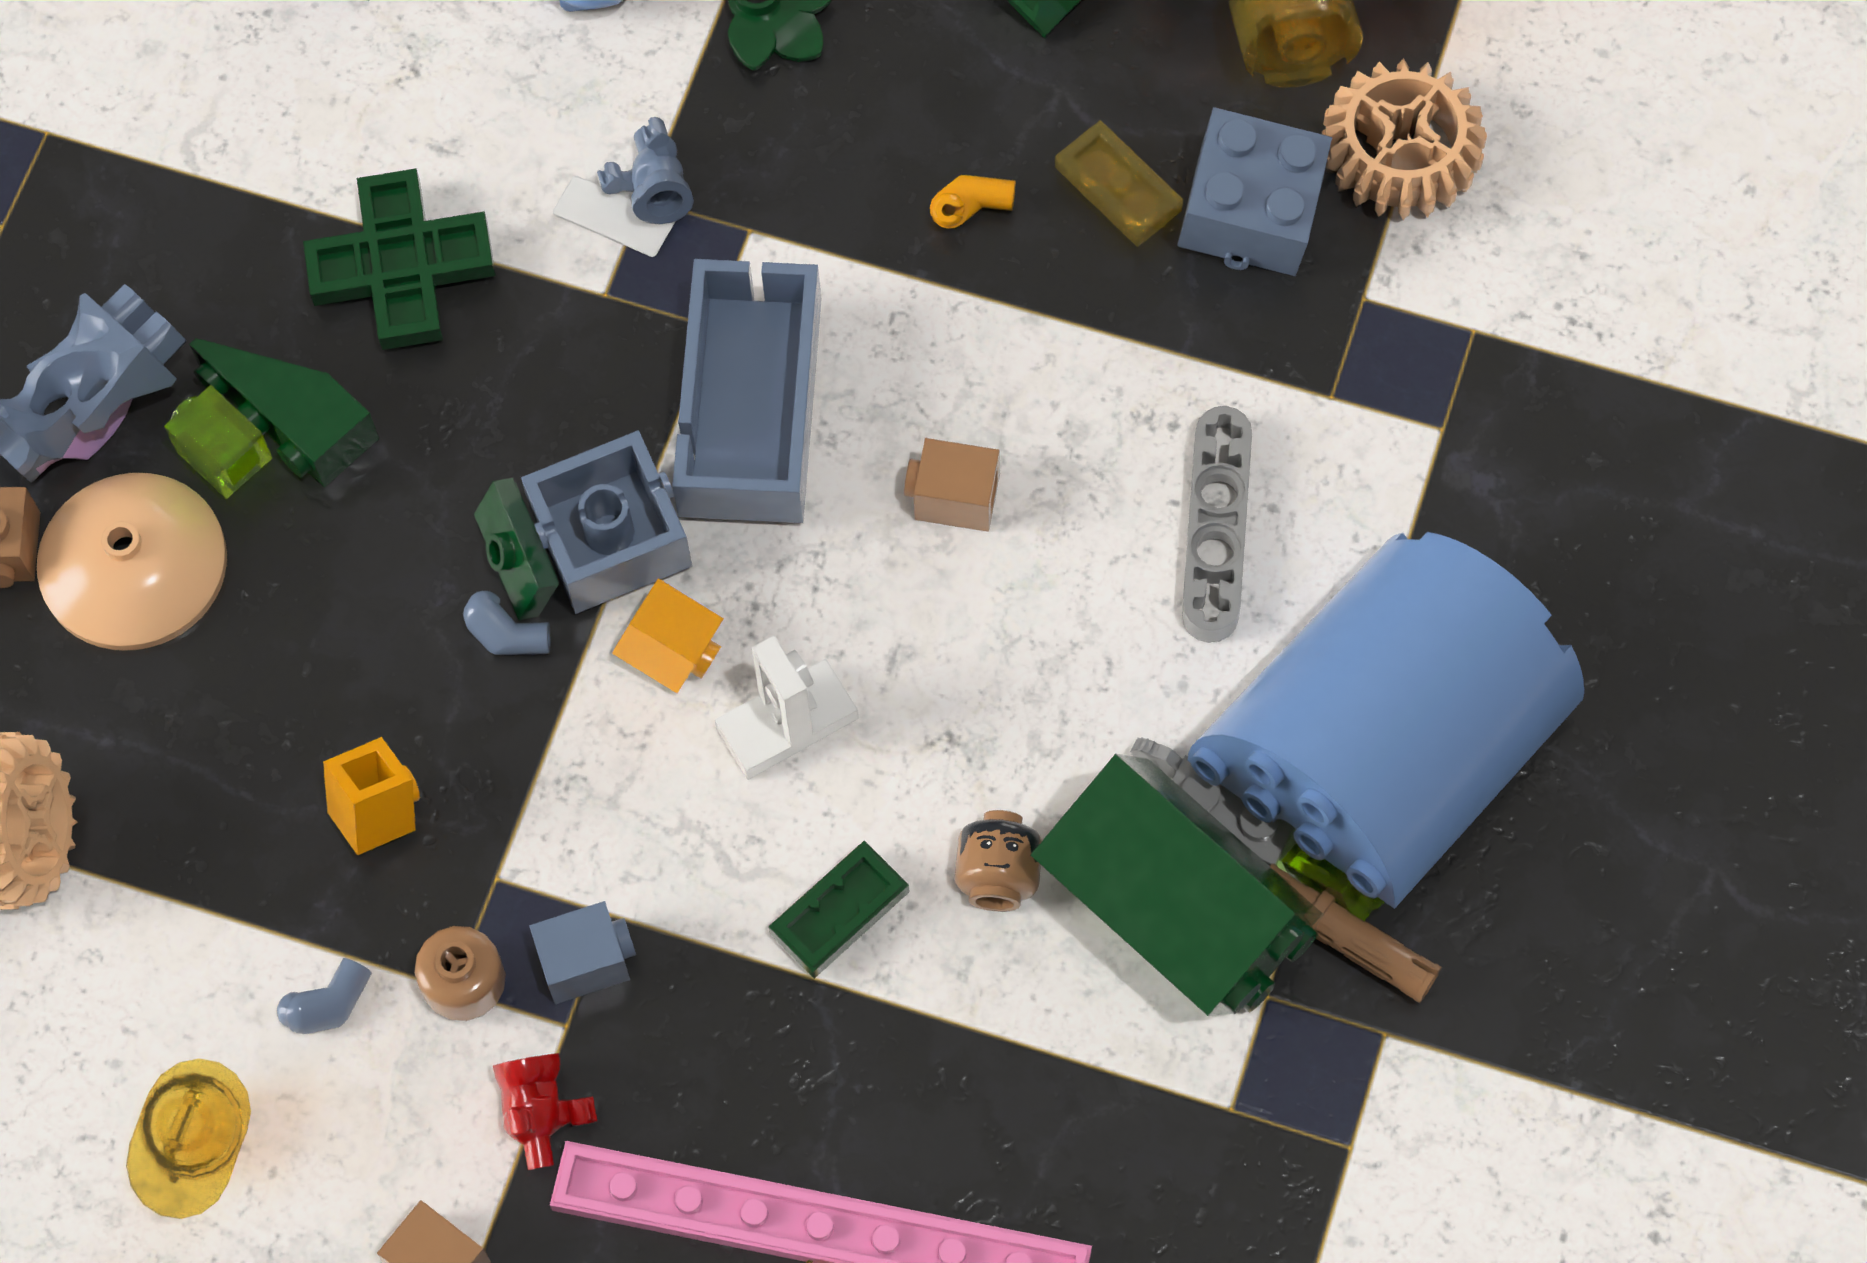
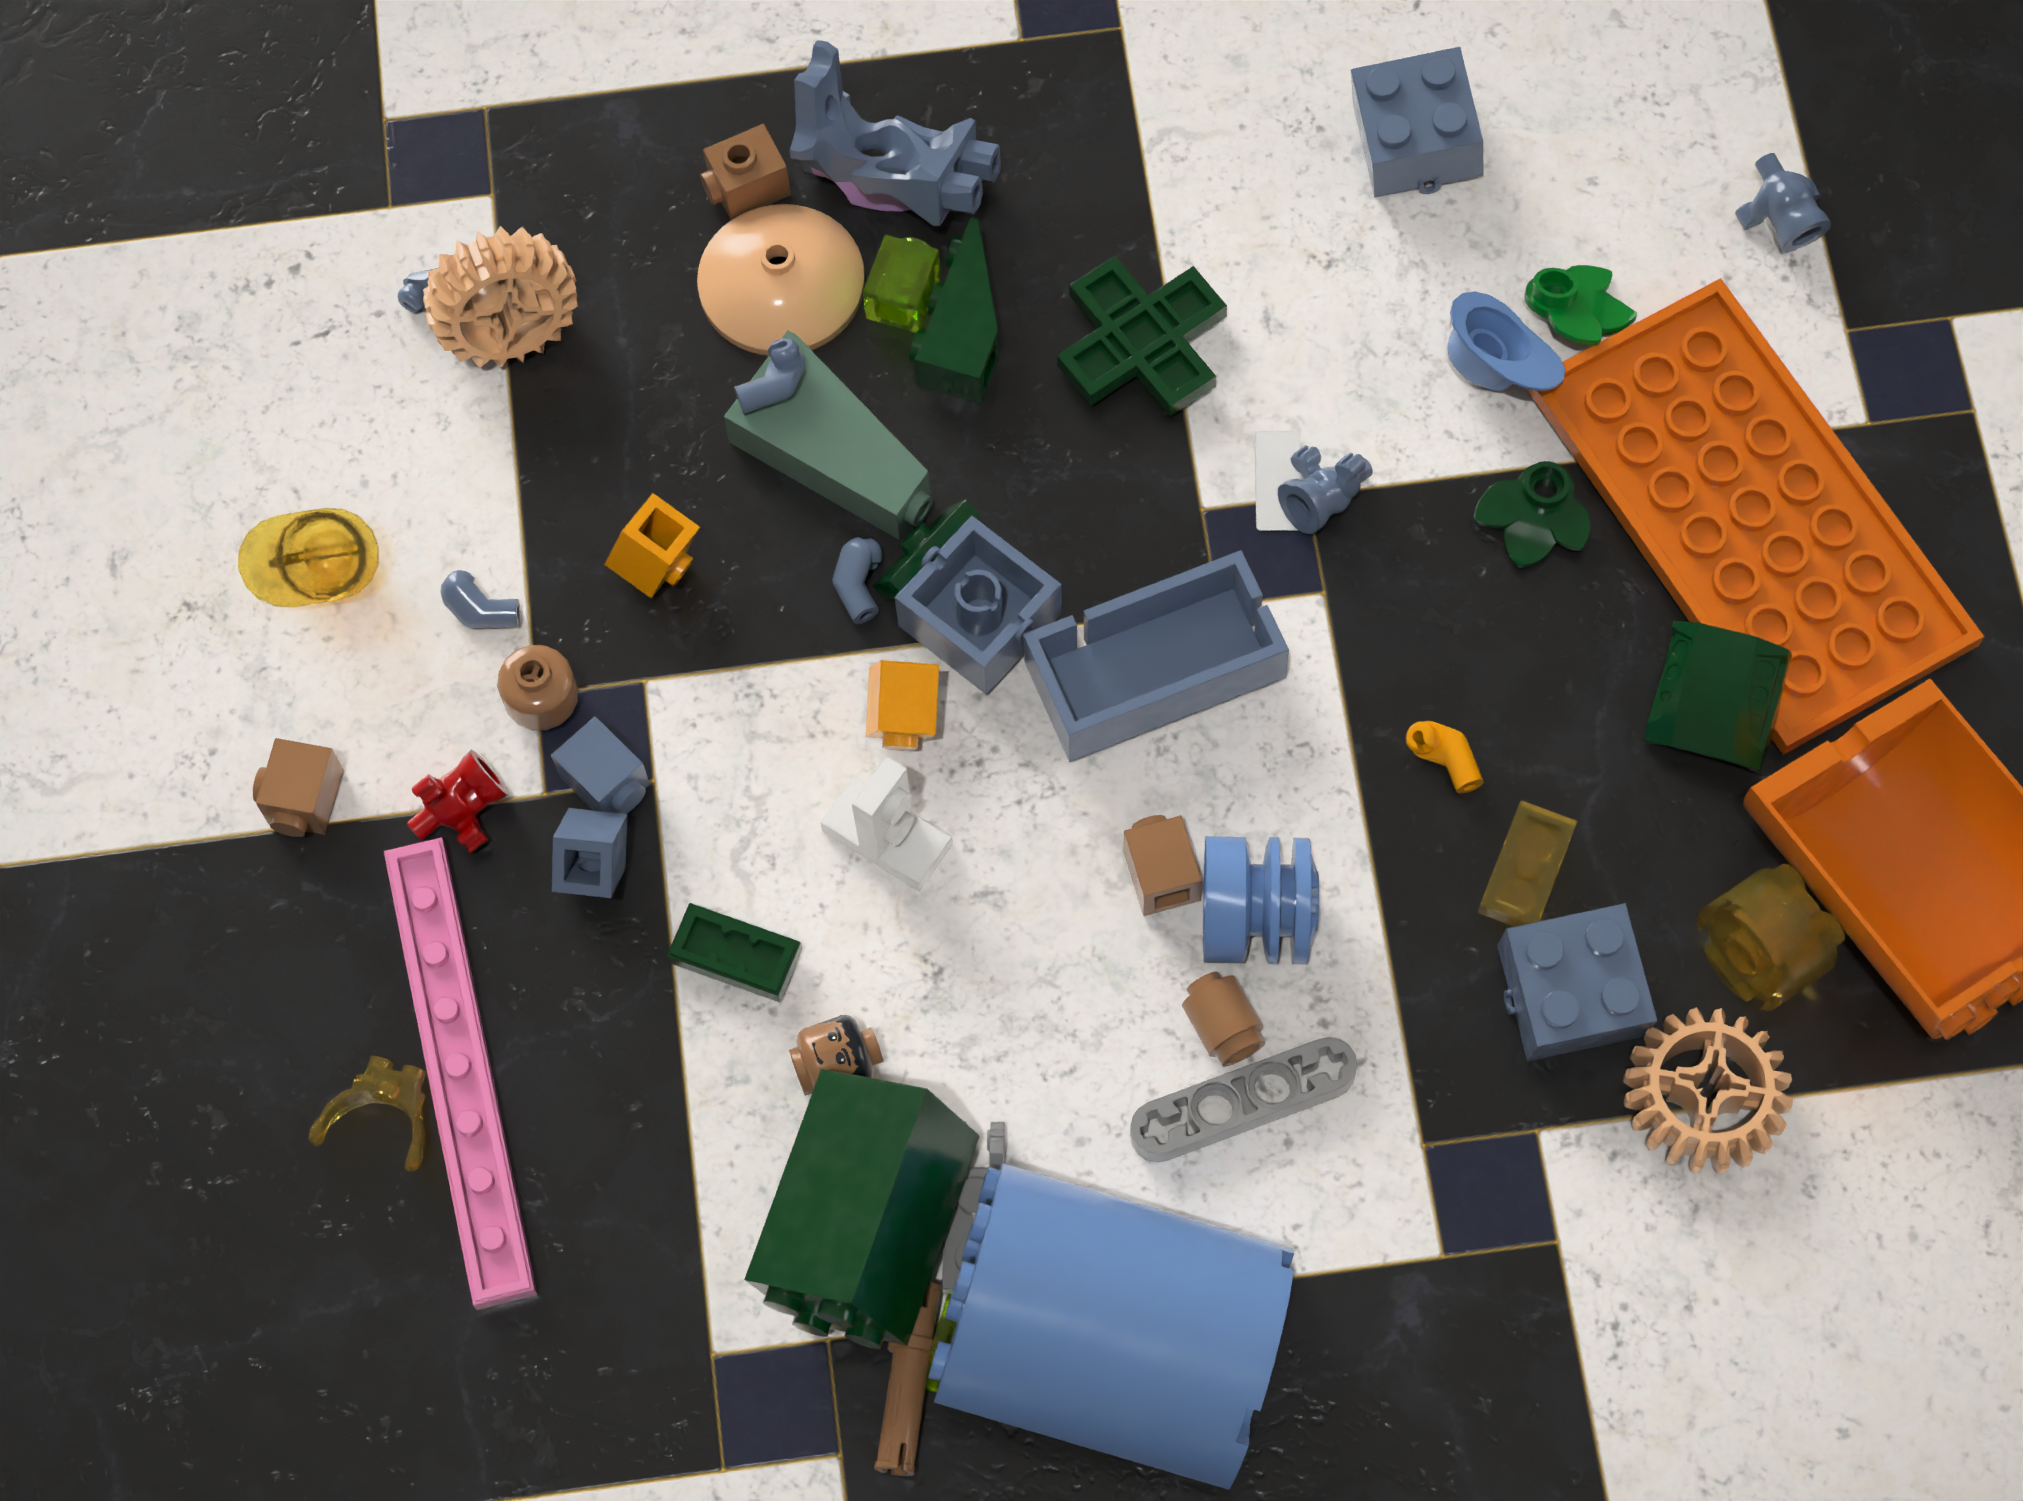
camera: 65 degrees right, 0 degrees up
none -> sand blue brick [552,808,627,898]
none -> sand green slope [724,331,933,540]
none -> sand blue arm [734,338,805,414]
none -> medium nougat brick [1182,971,1265,1067]
none -> medium blue wheel [1203,836,1319,965]

